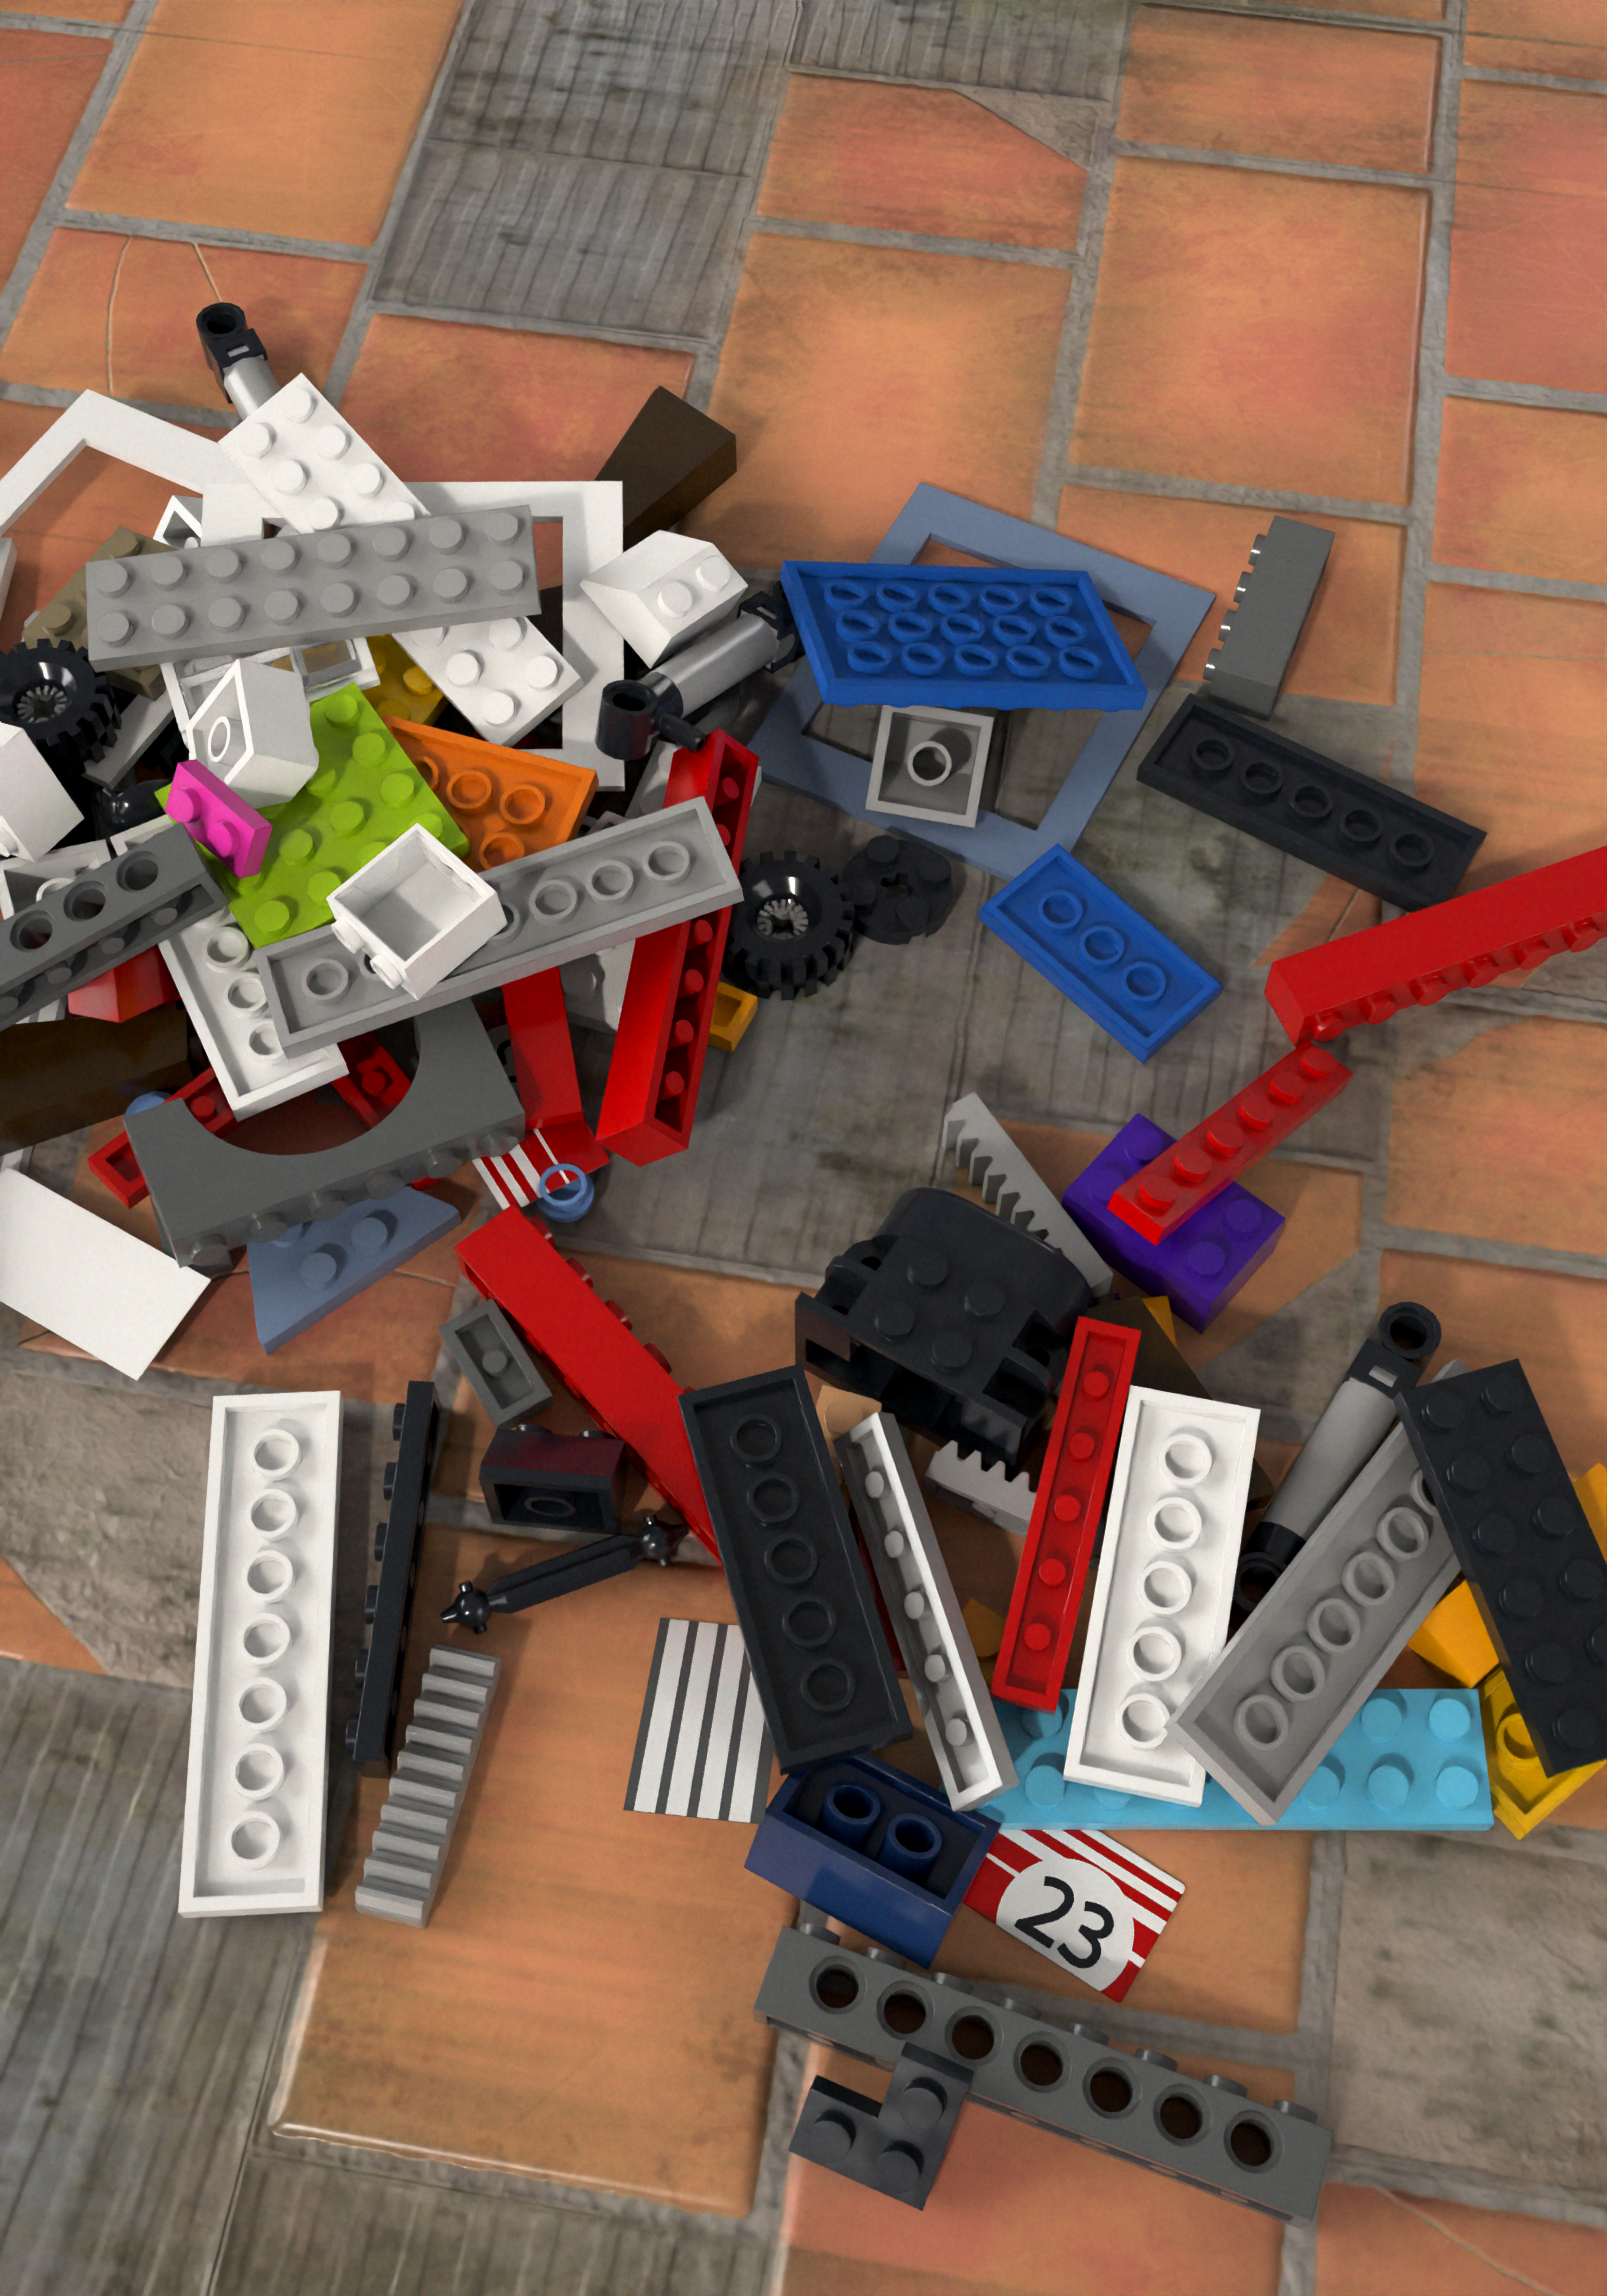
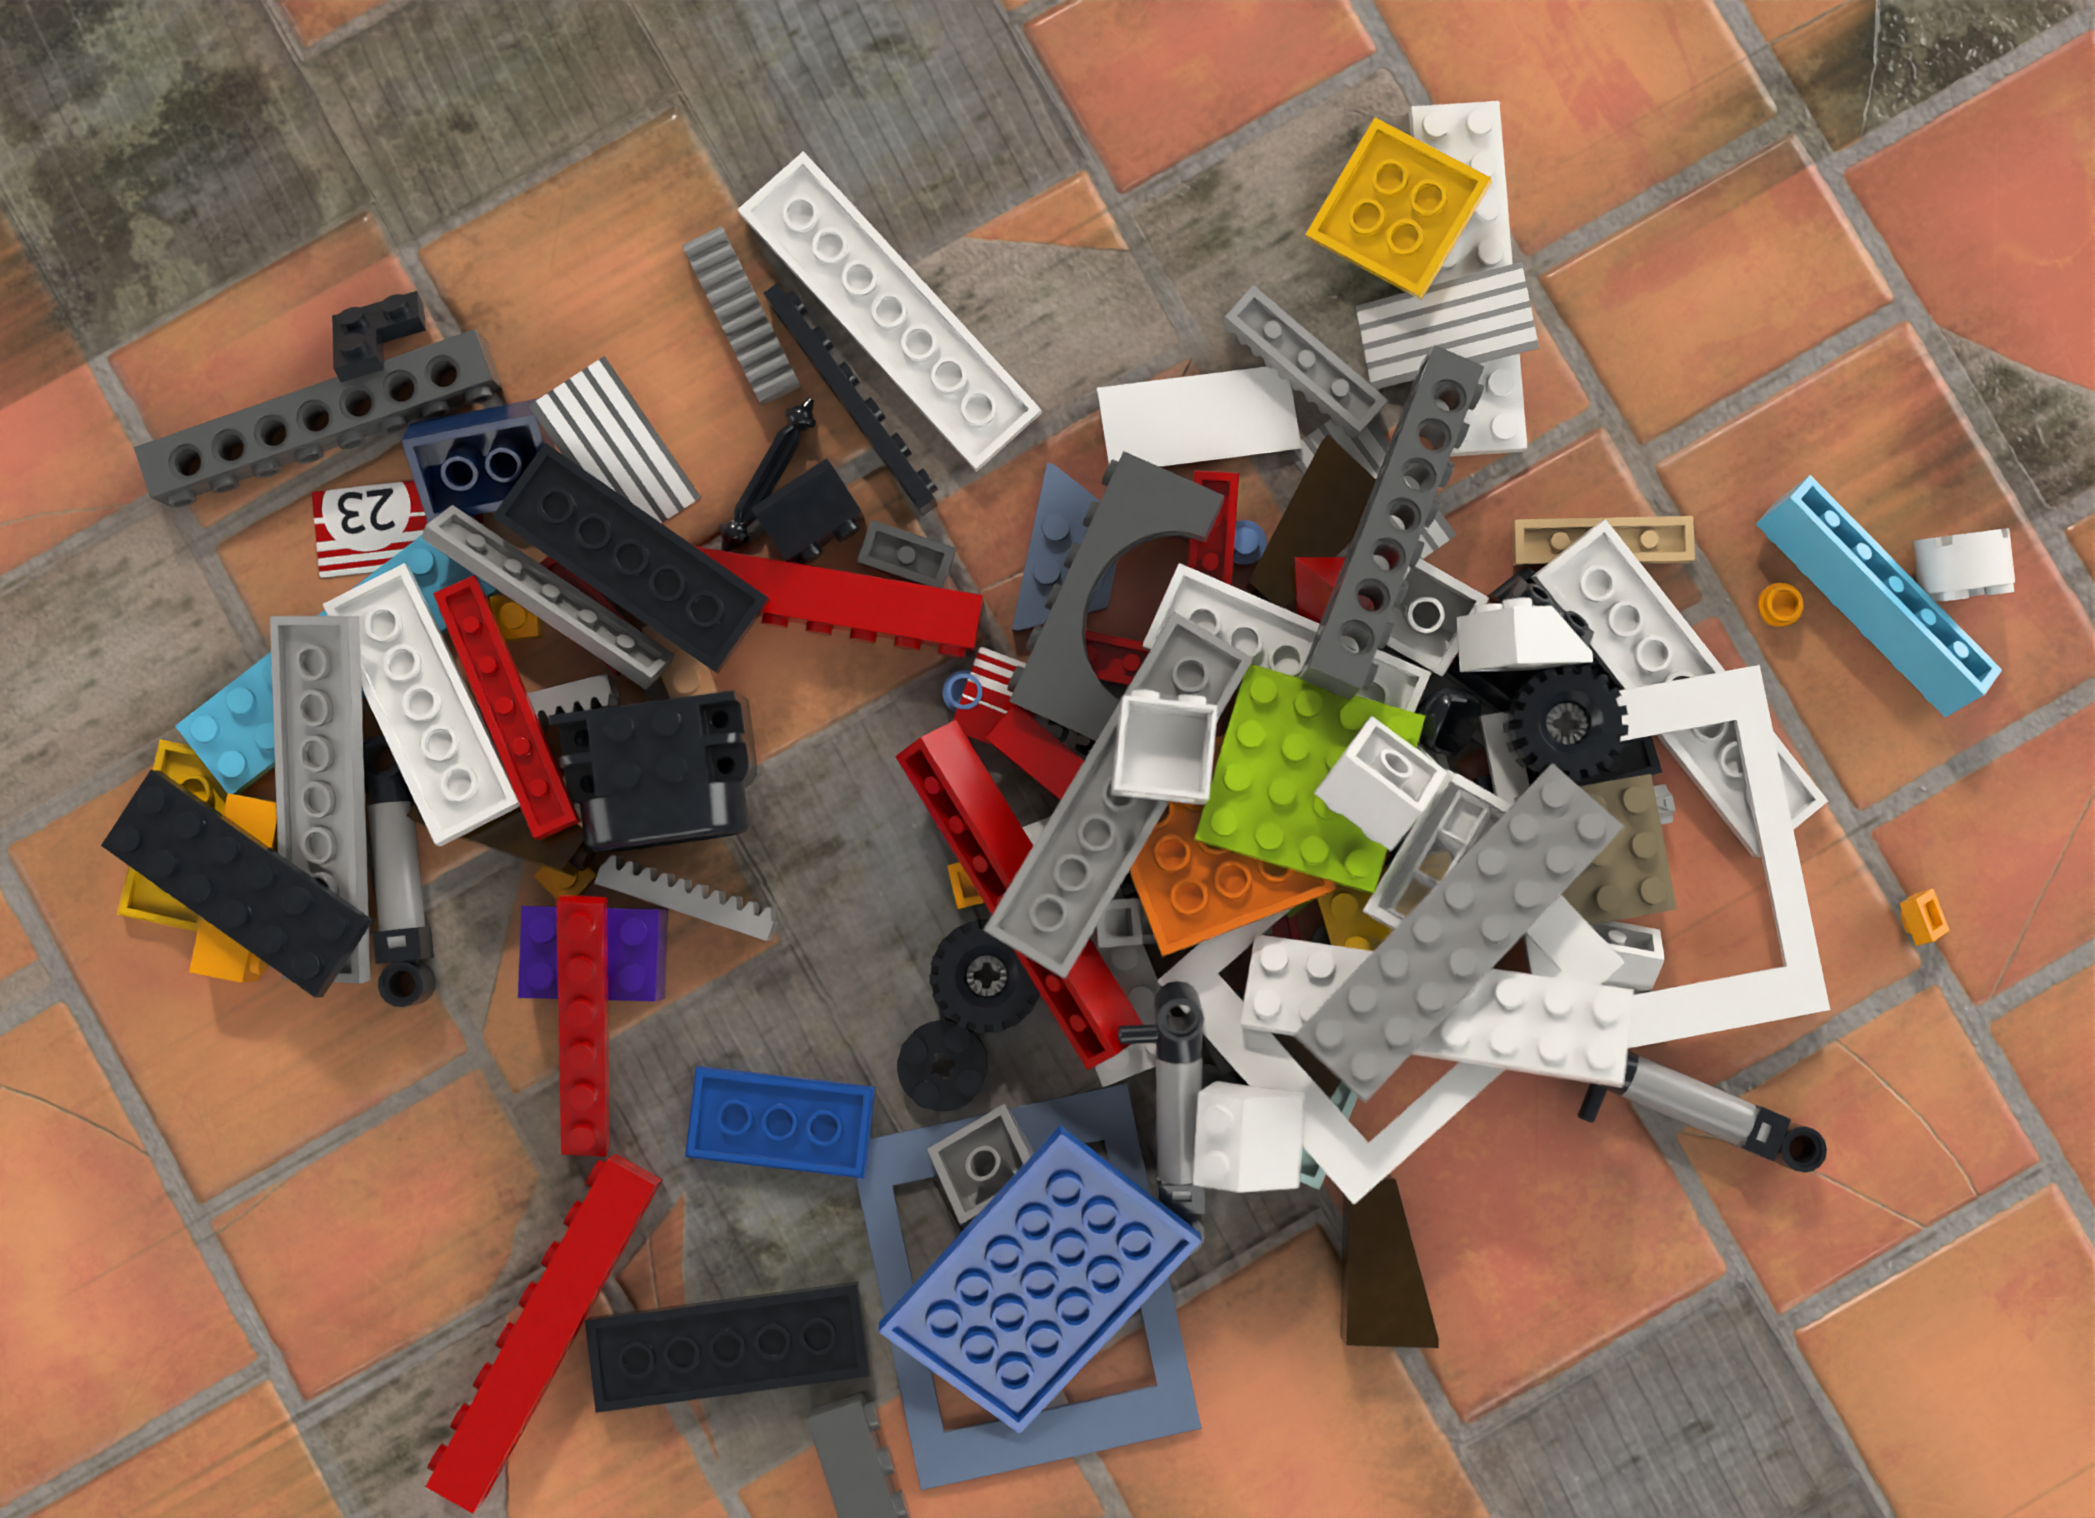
camera: 140 degrees right, 25 degrees up
dark pink plate [165,759,273,879] -> none

